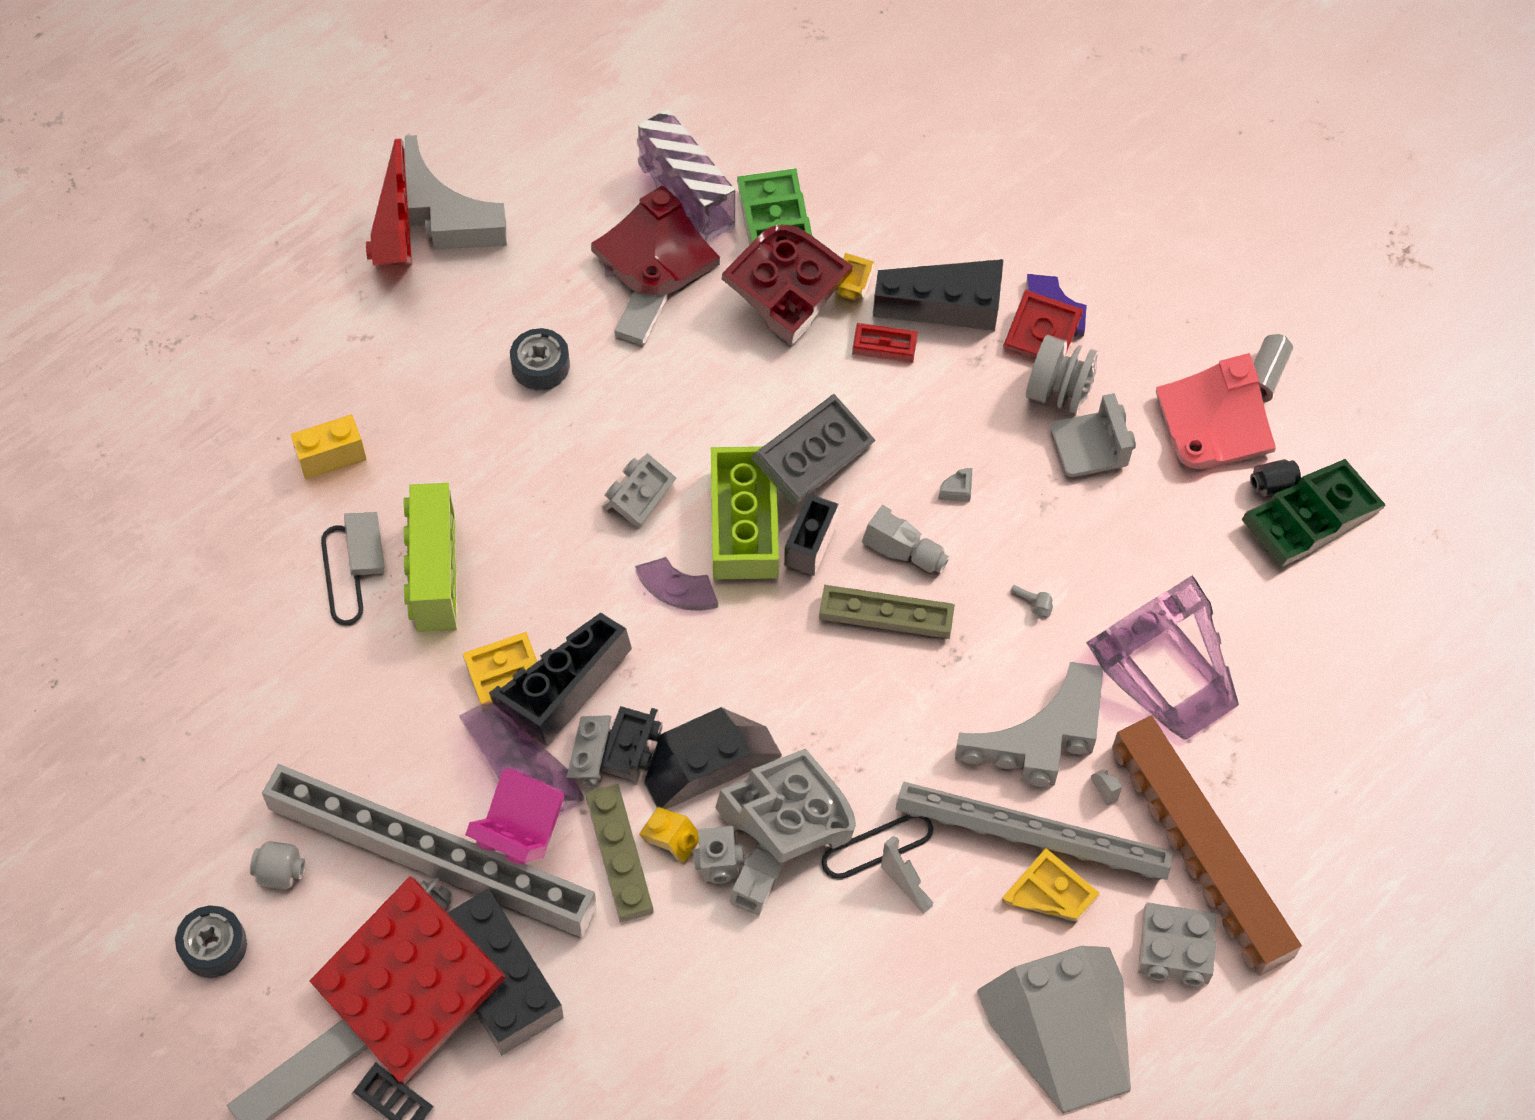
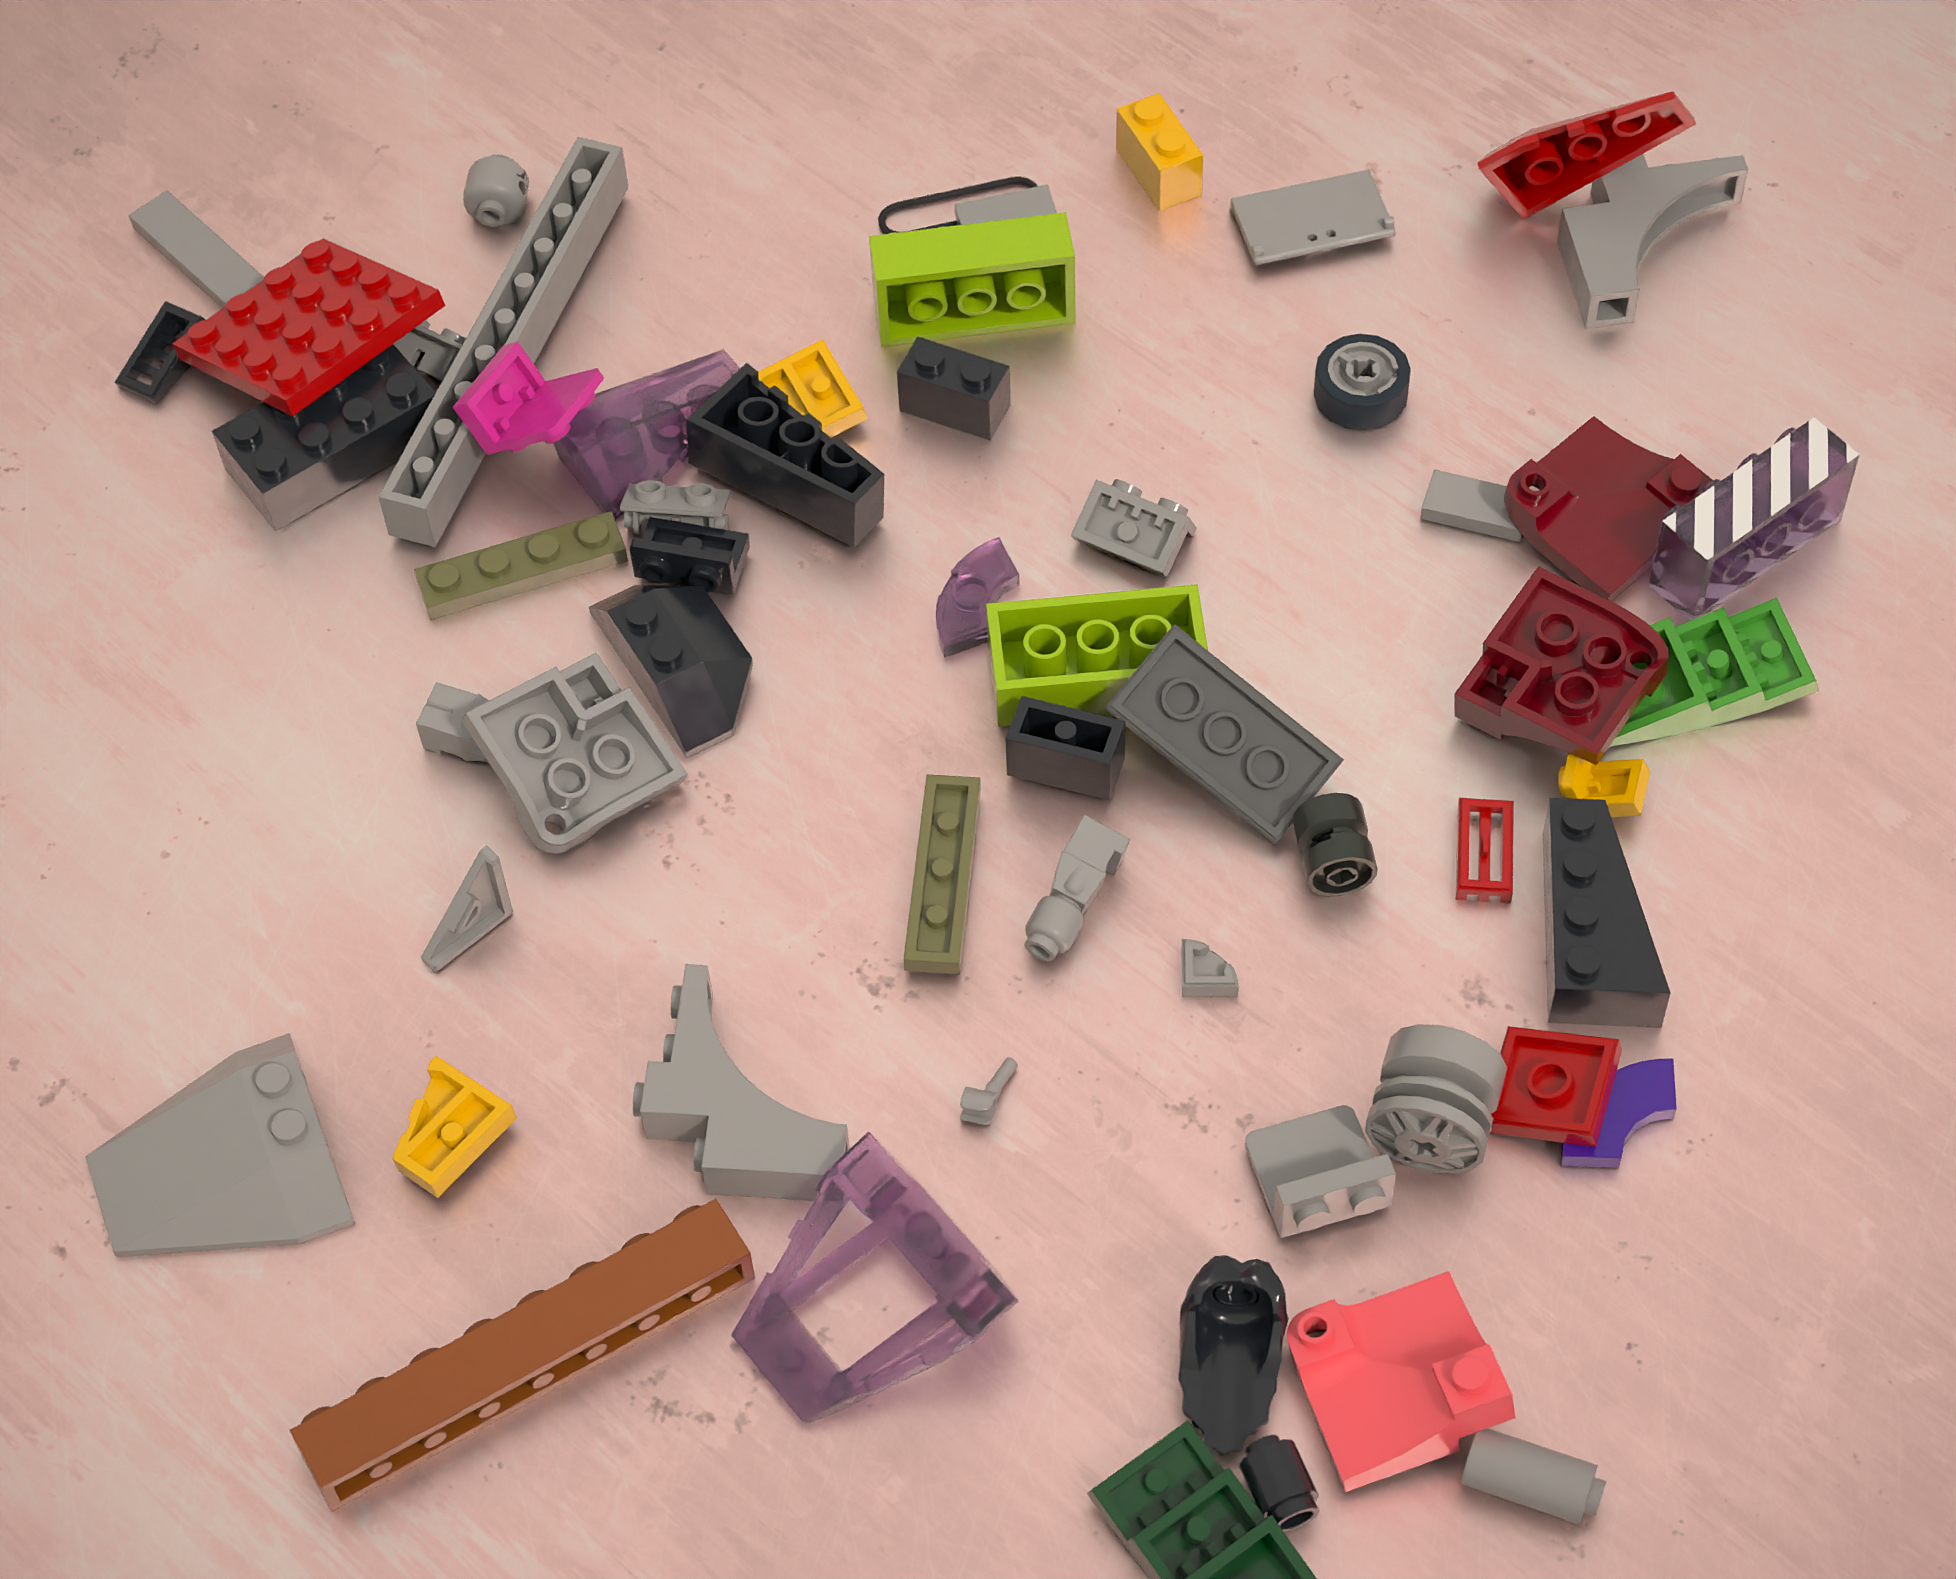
camera: 90 degrees right, 5 degrees down
wheel [175,905,247,978] -> none
yellow bracket [639,807,699,863] -> none
light grey brick [693,826,745,884] -> none
black piece [822,814,934,879] -> none
light grey plate [895,781,1173,880] -> none
light grey tile [1091,769,1122,805] -> none
light grey plate [1138,902,1216,986] -> none
none -> black brick [897,337,1011,441]
none -> black hair [1178,1255,1288,1456]
none -> light grey door [1229,170,1396,265]
none -> pearl dark grey wheel [1293,793,1378,897]

